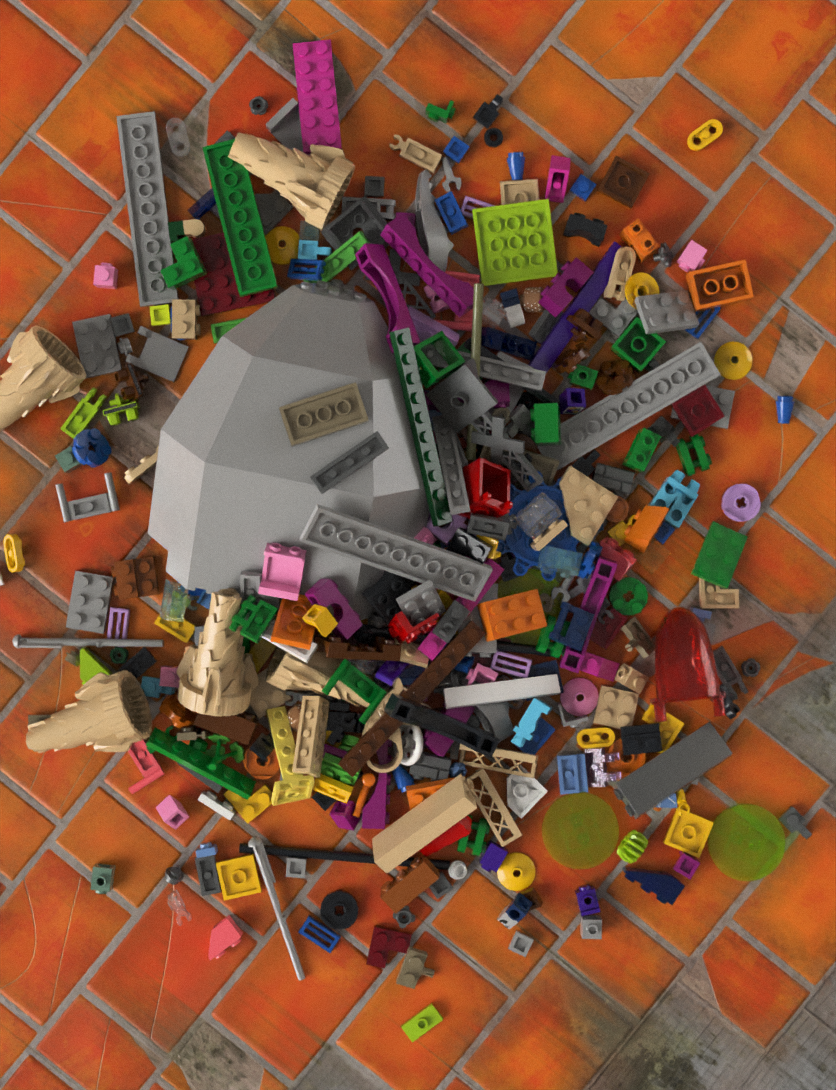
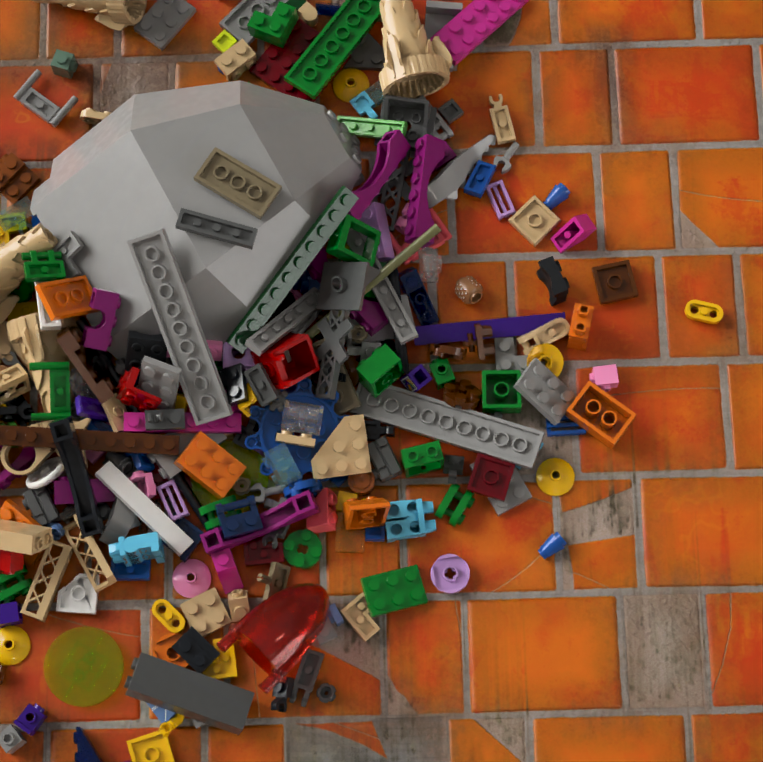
camera: 50 degrees right, 15 degrees down
lime hinge [60,387,107,439] -> none
blue plate [72,428,112,468] -> none
lime hips [102,393,140,426] -> none
dark grey plate [109,313,135,337] -> none
reddish brown hips [114,363,149,402] -> none
light grey plate [117,338,133,356] -> none
light grey flag [126,326,189,382] -> none
bright pink panel [258,543,307,601] -> none
blue tile [287,259,326,281] -> none
yellow panel [302,604,338,637] -> none
black plate [329,698,350,711] -> none
blue cone [392,764,415,793] -> none
green bracket [425,100,456,123] -> none
blue plate [443,136,470,164] -> none
lime plate [472,199,558,286] -> none
black plate [473,94,503,130] -> none
black plate [484,128,503,148] -> none
leg [499,288,525,328] -> none
dark grey plate [528,309,564,345] -> none
magenta arch [538,257,594,317] -> none
light grey bracket [557,702,589,728] -> none
medium blue plate [557,753,588,795] -> none
blue plate [570,174,596,201] -> none
plate [584,747,622,787] -> none
lime gear [617,830,648,864] -> none
dark grey plant [653,243,673,267] -> none

